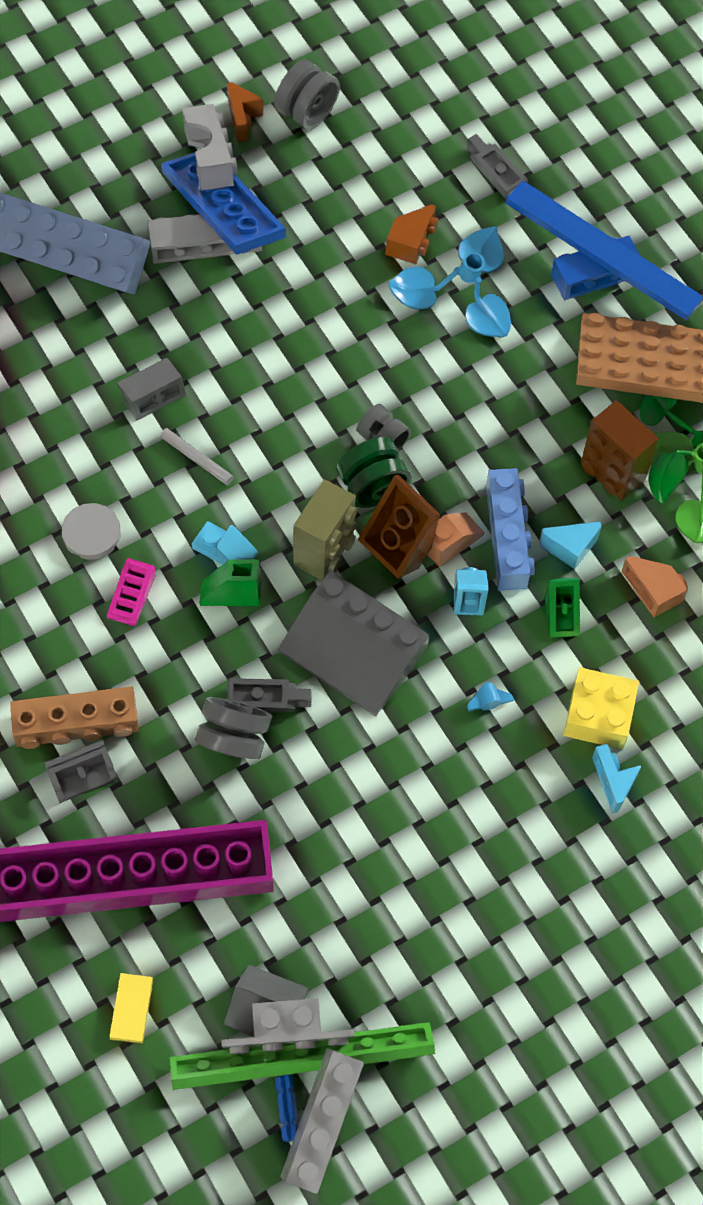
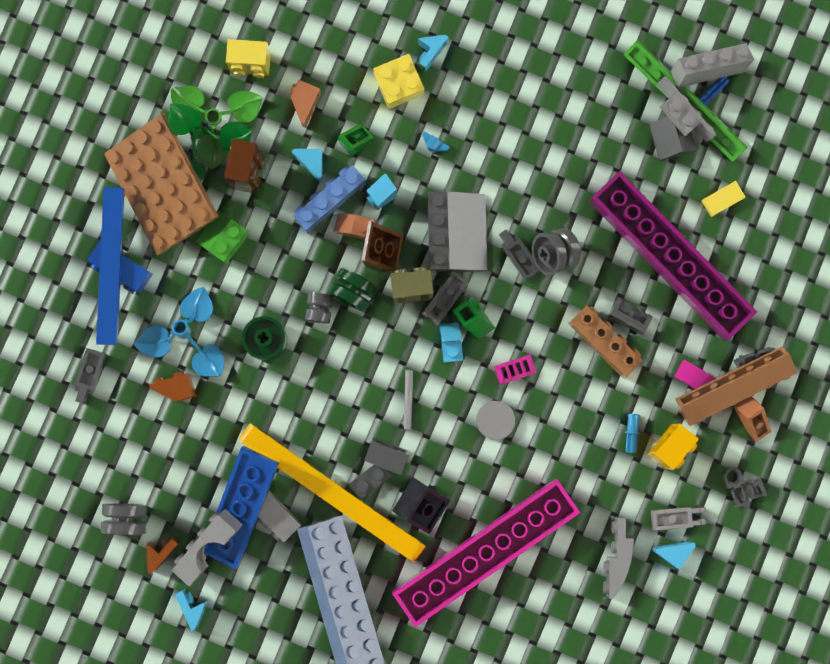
camera: 130 degrees left, 20 degrees up
none -> medium azure slope [175,589,208,631]
none -> bright green slope [195,211,250,265]
none -> yellow beam [238,423,426,563]
none -> dark green wheel [242,316,287,361]
none -> dark grey plate [349,465,392,500]
none -> black slope [392,477,450,534]
none -> dark grey plate [422,271,469,326]

